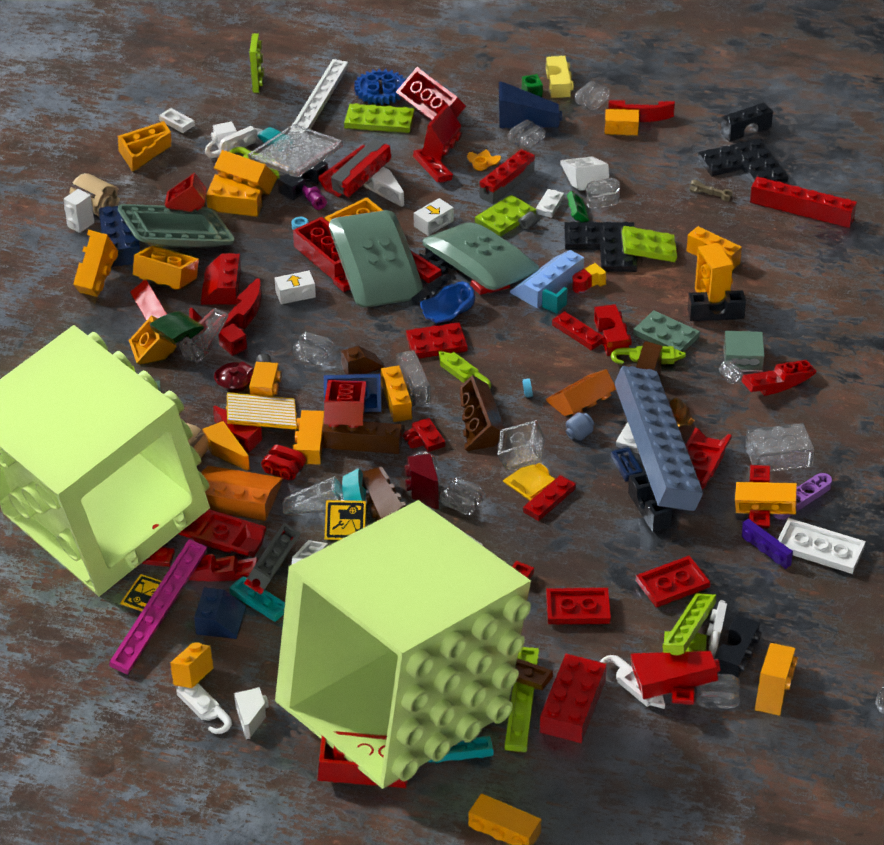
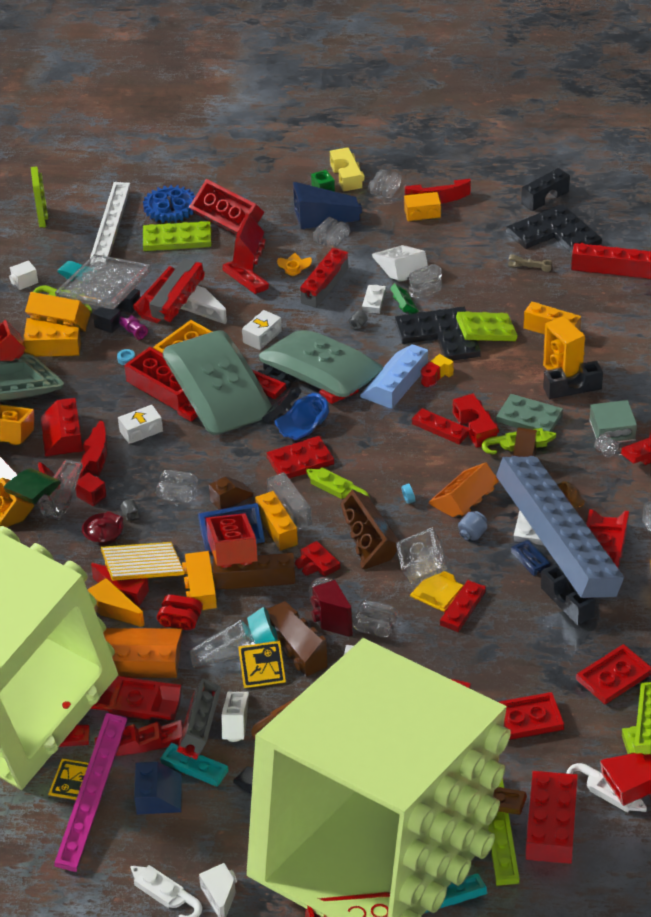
camera: 10 degrees left, 0 degrees up
light orange brick [170,642,214,688] -> none
white plate [205,126,263,158] -> none
light orange brick [249,361,282,397] -> none
lime plate [475,194,536,237] -> none
teal panel [542,287,568,314] -> none

